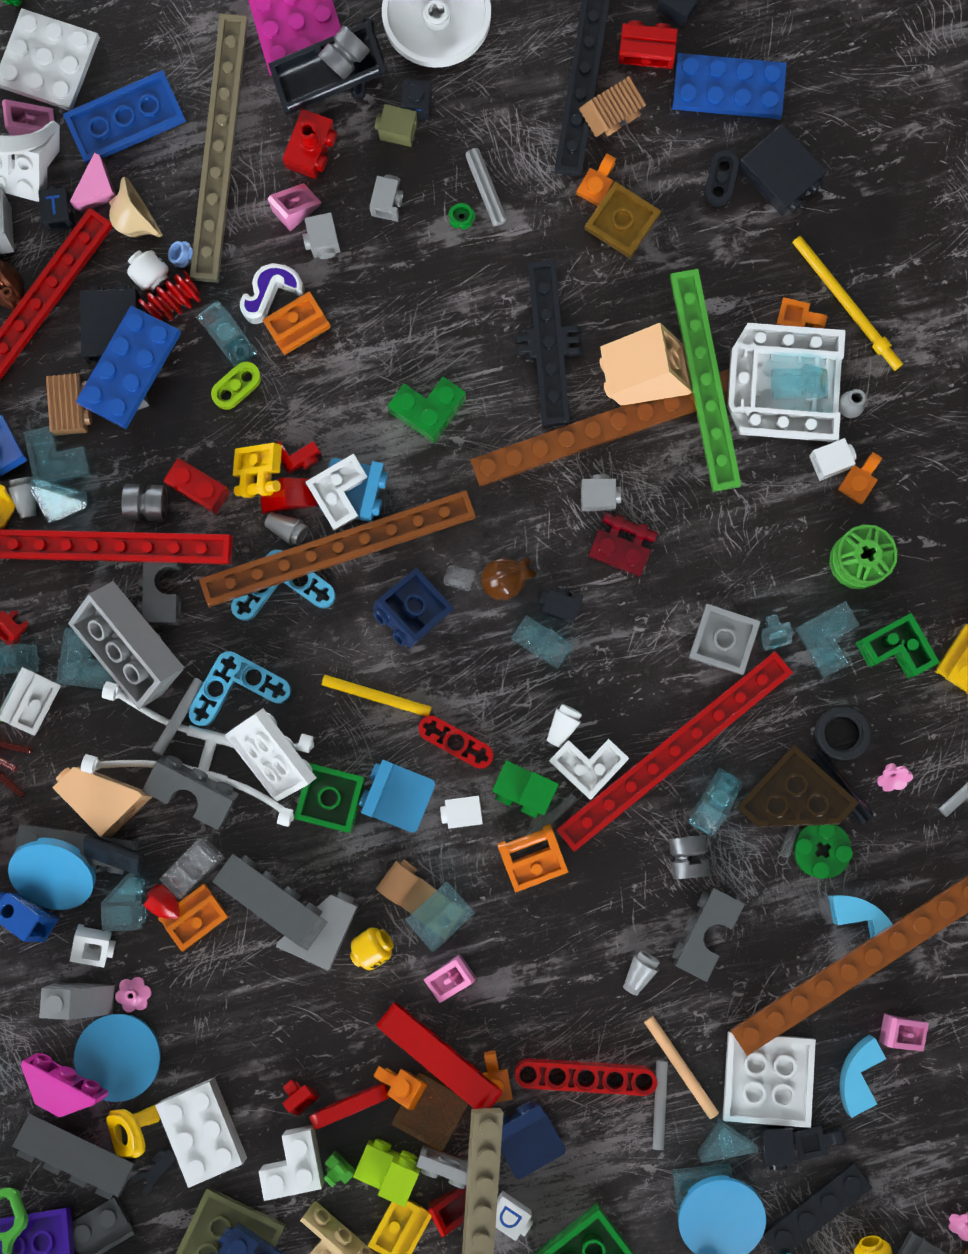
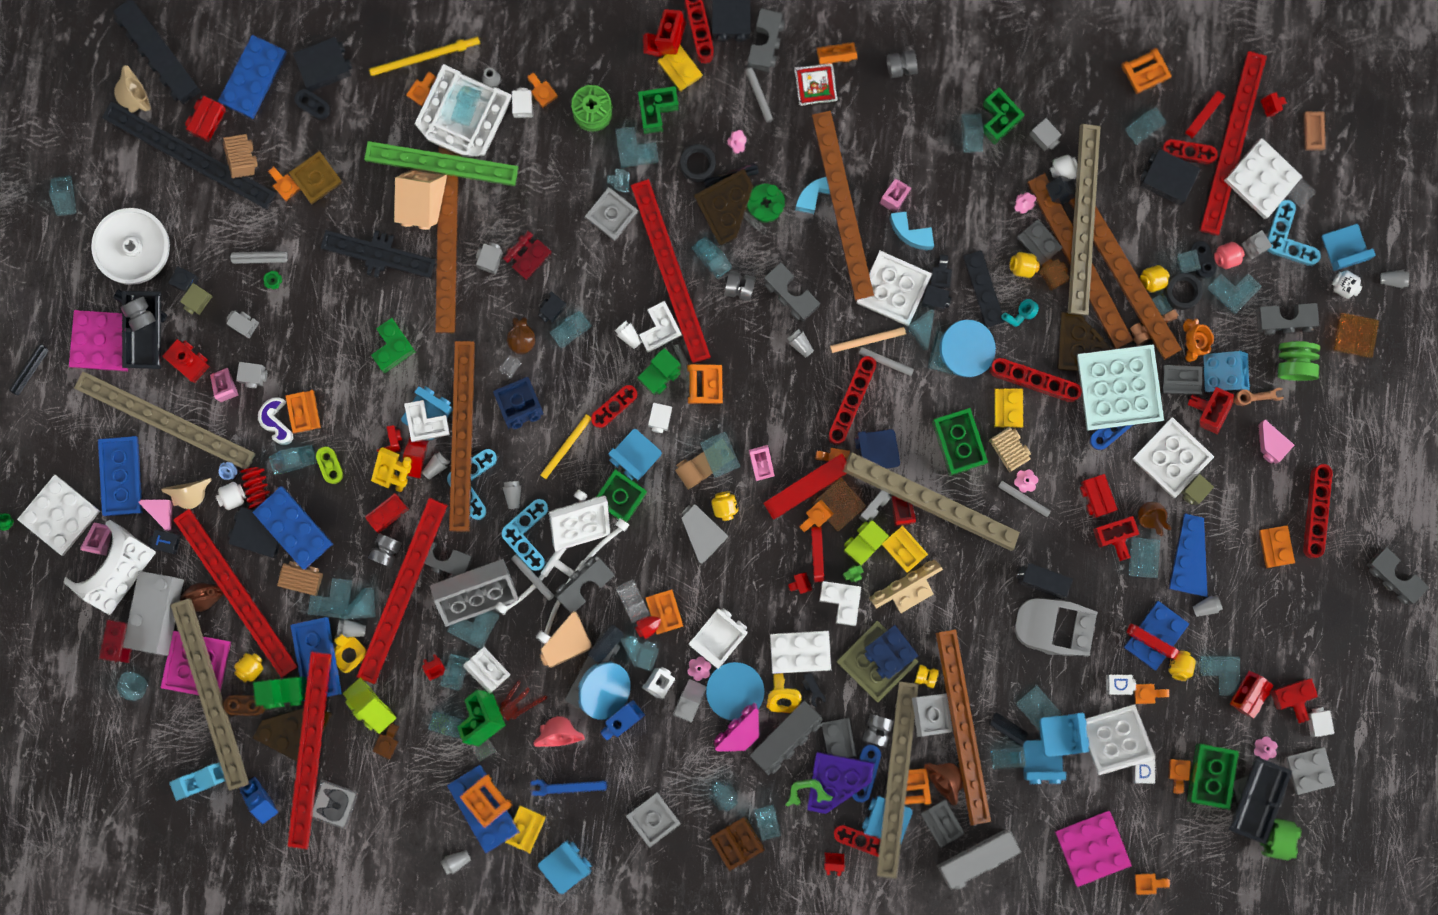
camera: 80 degrees left, 0 degrees up
dark grey brick [212,854,328,951] -> none
white brick [495,1190,533,1241] -> none
none -> light grey cone [502,481,522,509]
none -> white panel [688,608,748,669]

